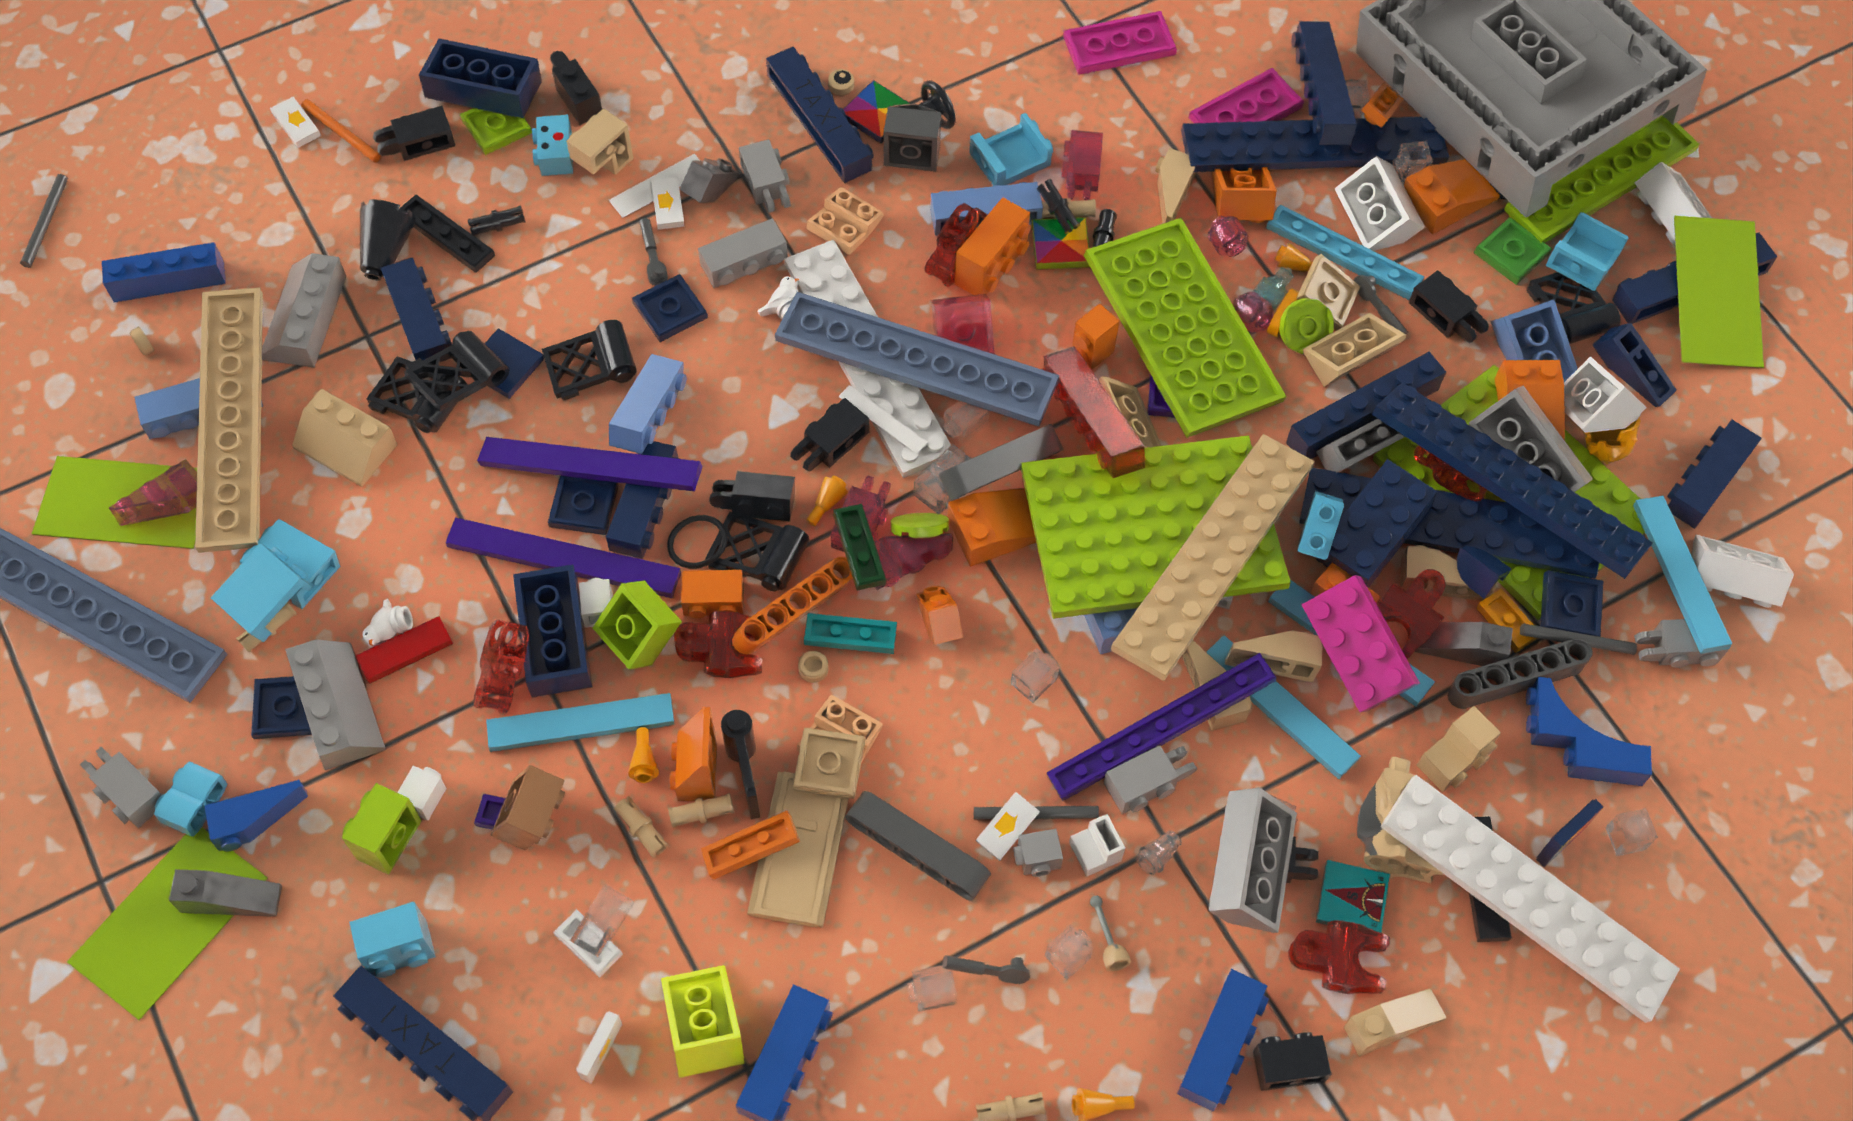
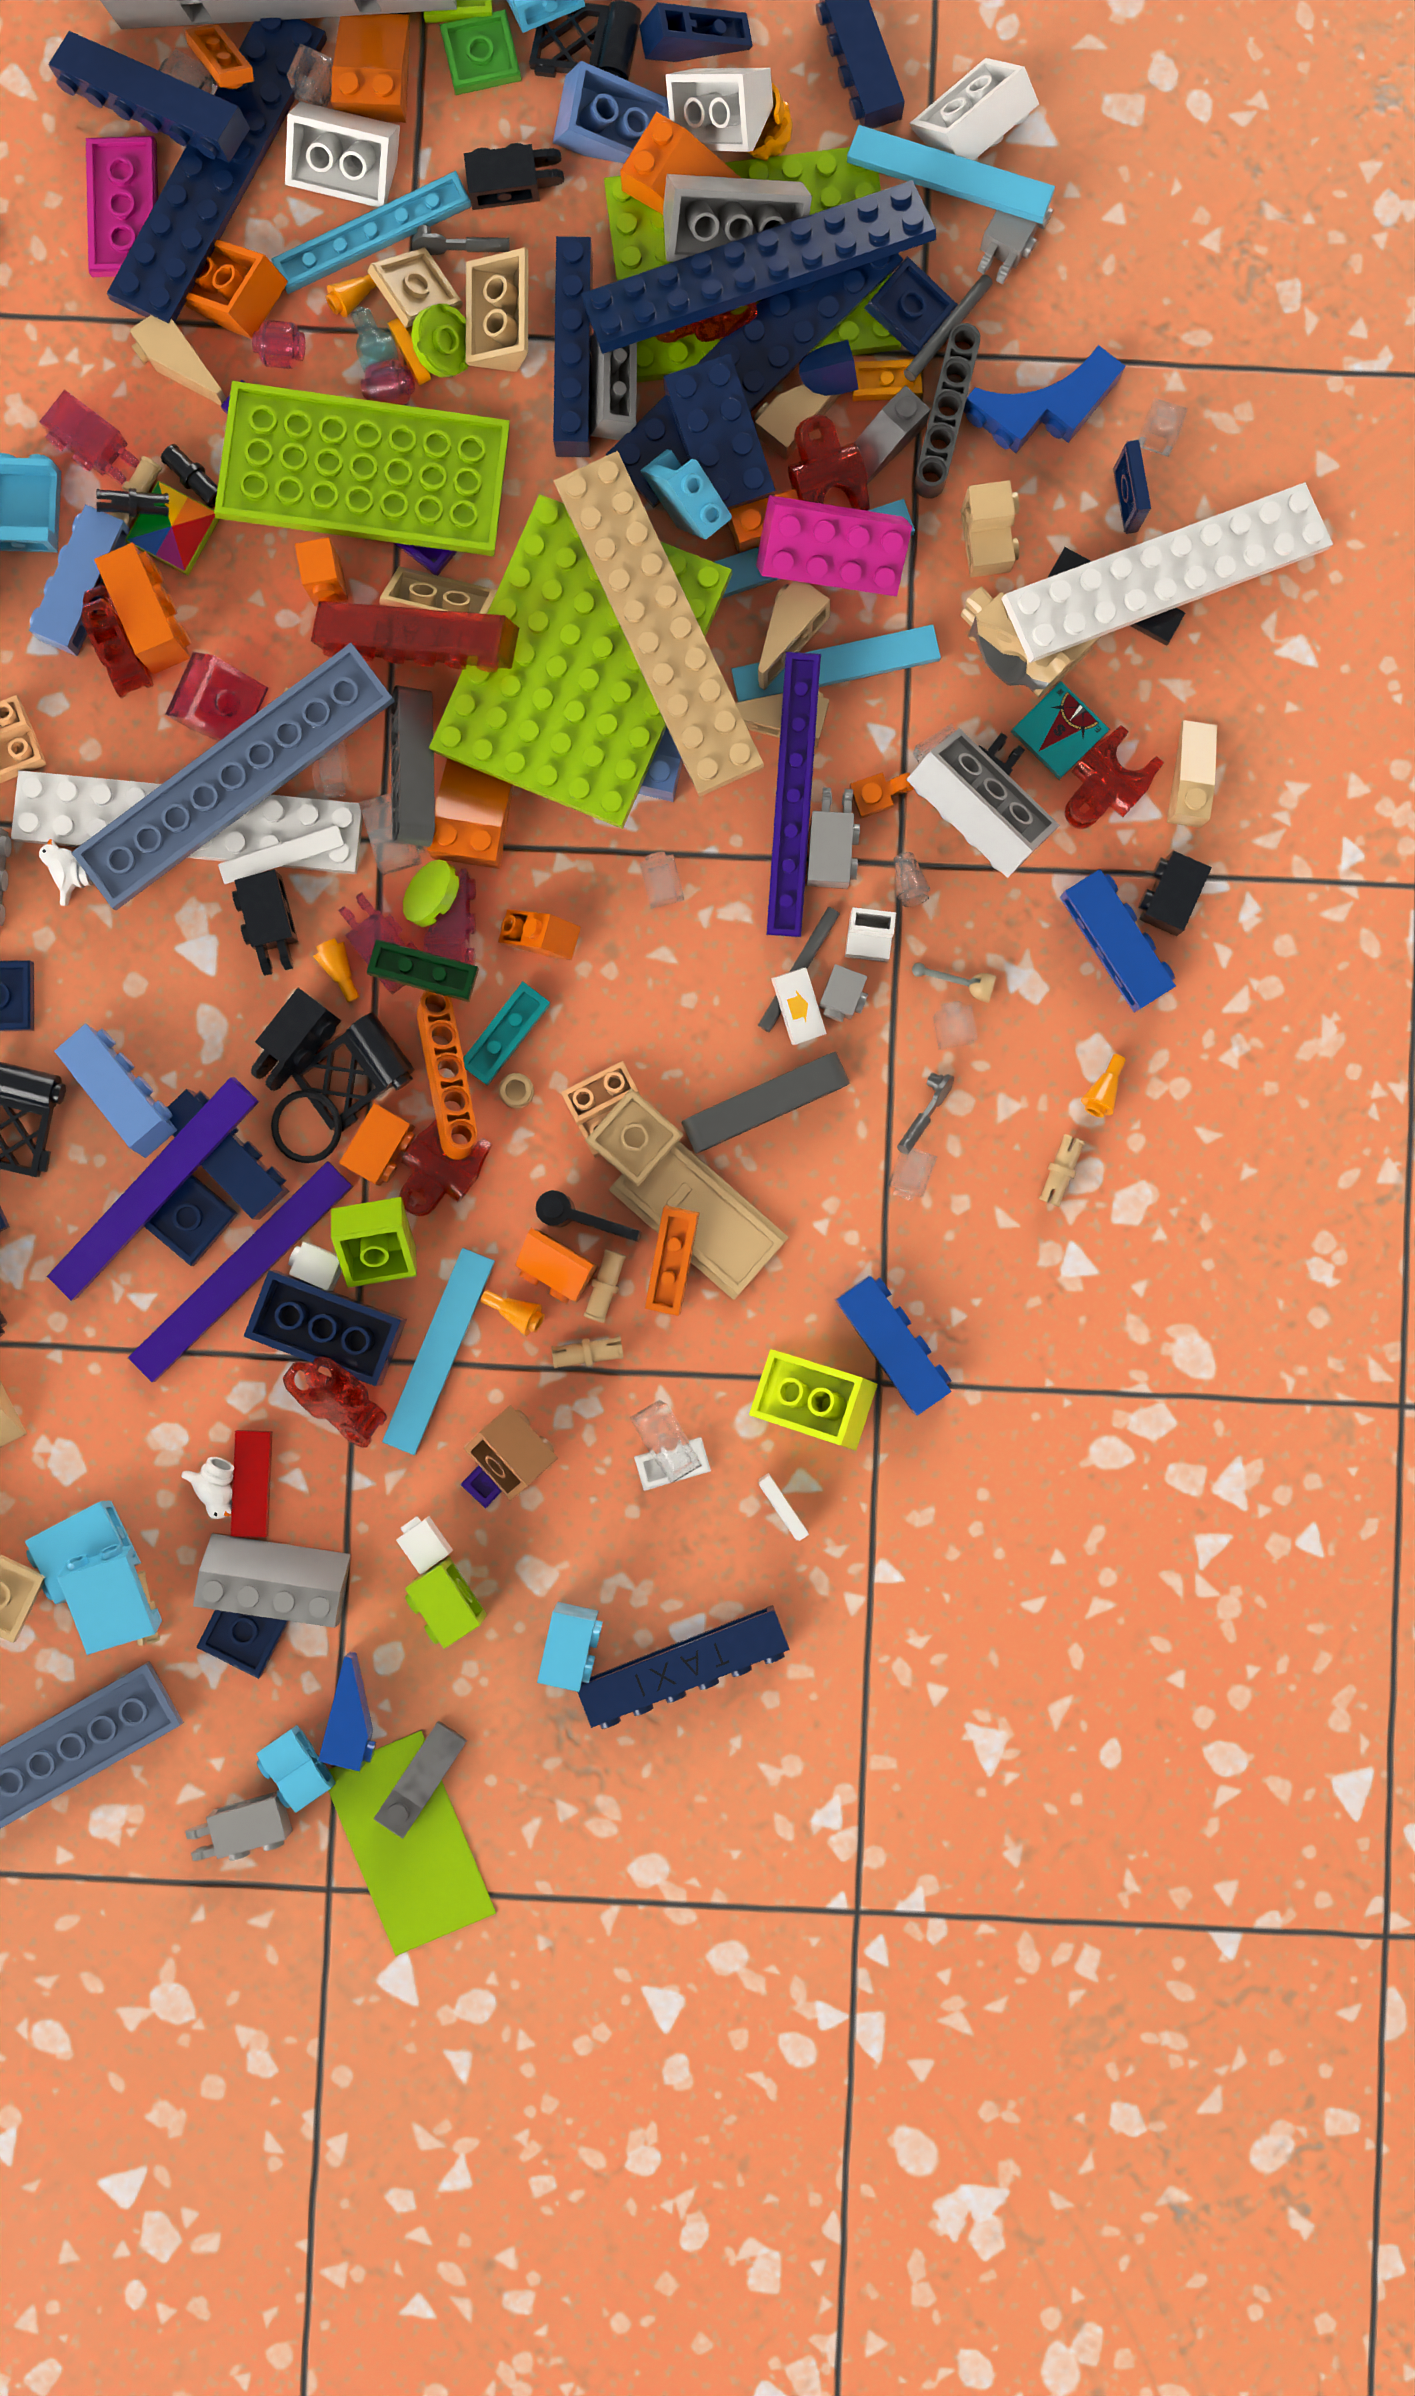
camera: 55 degrees left, 25 degrees up
none -> orange plate [850,772,913,819]

